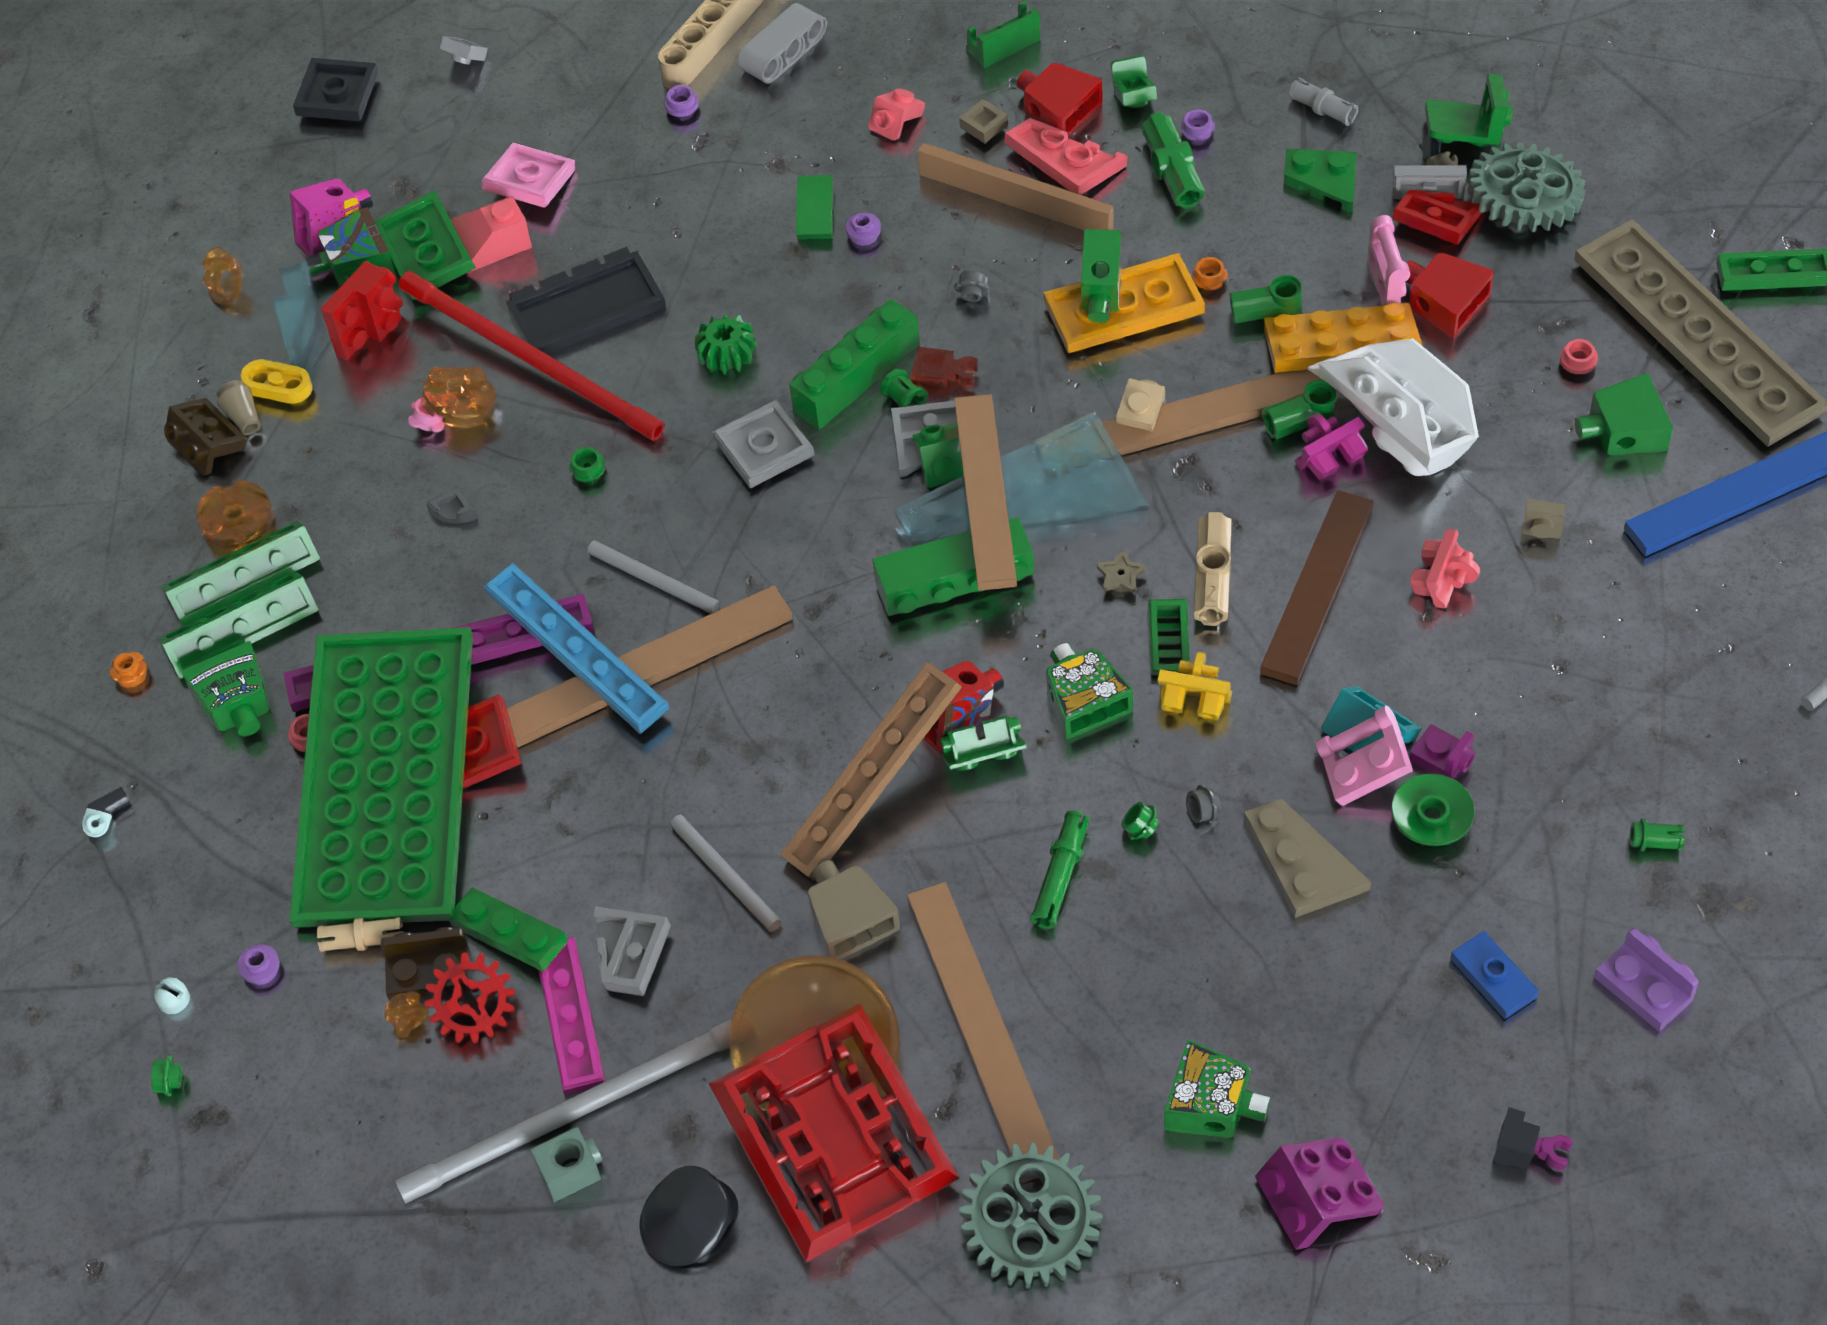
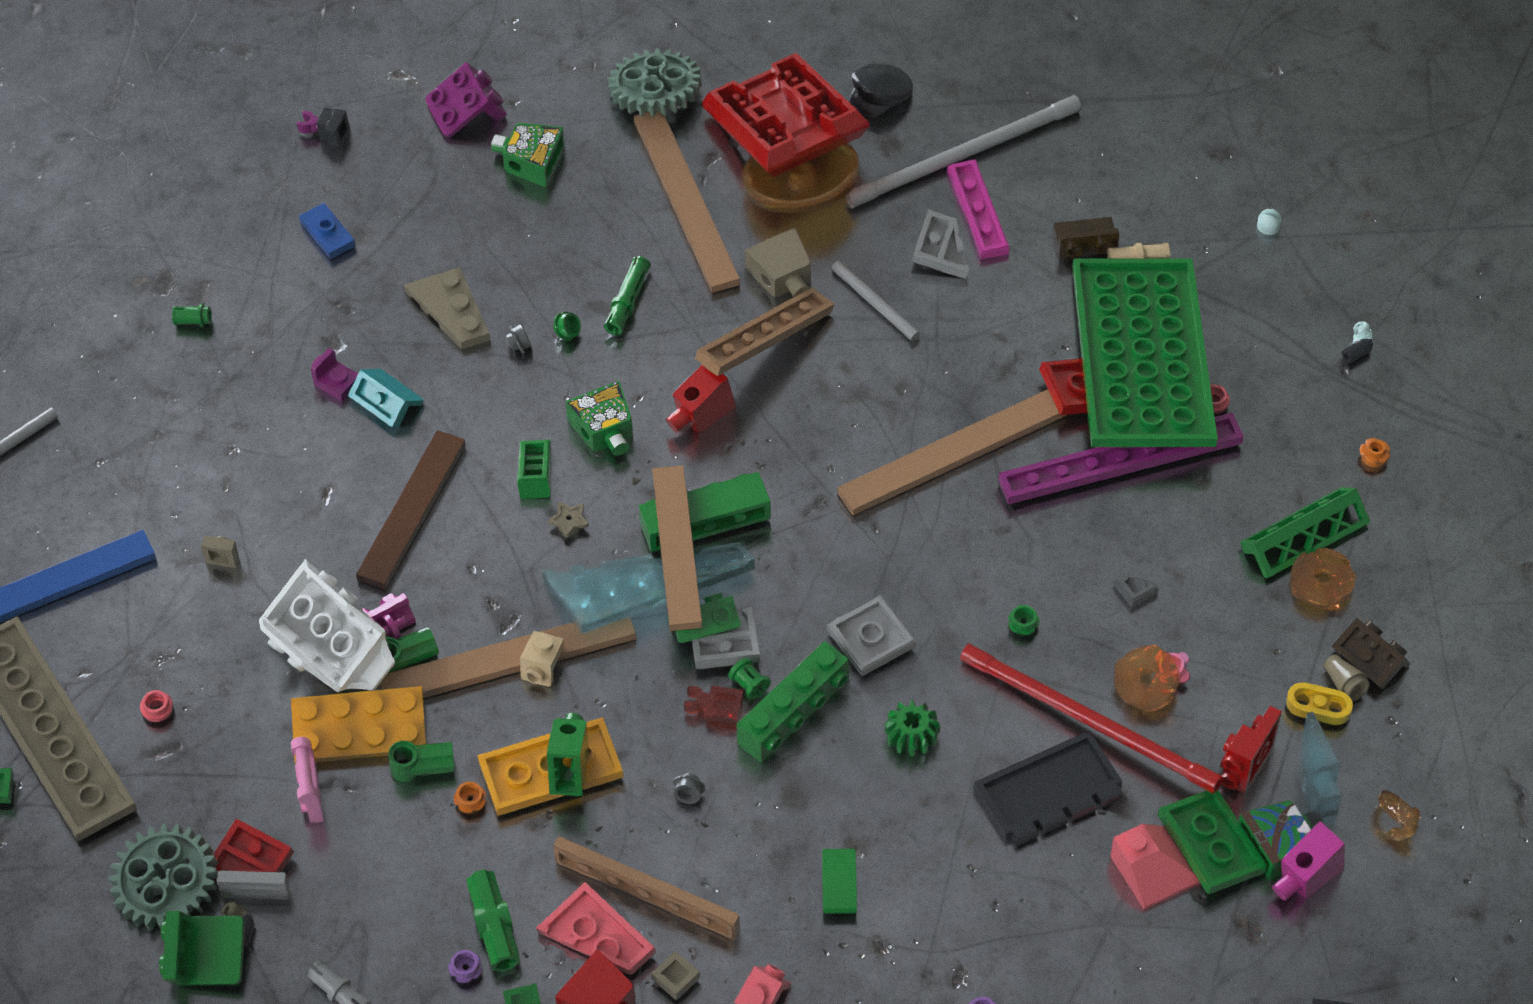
camera: 175 degrees right, 0 degrees up
green plate [151,1055,182,1097] -> none
fence [157,571,319,679] -> none
green torso [181,641,270,736] -> none
medium lavender plate [237,944,280,985] -> none
clear orange plate [385,991,428,1038] -> none
red gear [424,953,516,1044] -> none
green plate [449,887,568,972] -> none
bright pink plate [482,143,575,208] -> none
dark azure tile [484,562,669,734] -> none
sand green brick [530,1127,603,1202] -> none
light grey bar [587,540,720,614] -> none
medium lavender plate [845,212,881,246] -> none
hinge [940,715,1027,771] -> none
yellow hips [1158,652,1232,721] -> none
tan piece [1194,512,1232,626] -> none
green wing [1284,148,1357,212] -> none
bright pink plate [1315,705,1413,806] -> none
green dish [1392,774,1475,846] -> none
red torso [1405,253,1494,339] -> none
coral hips [1410,529,1480,608] -> none
green torso [1574,373,1673,456] -> none
medium lavender bracket [1594,927,1699,1032] -> none

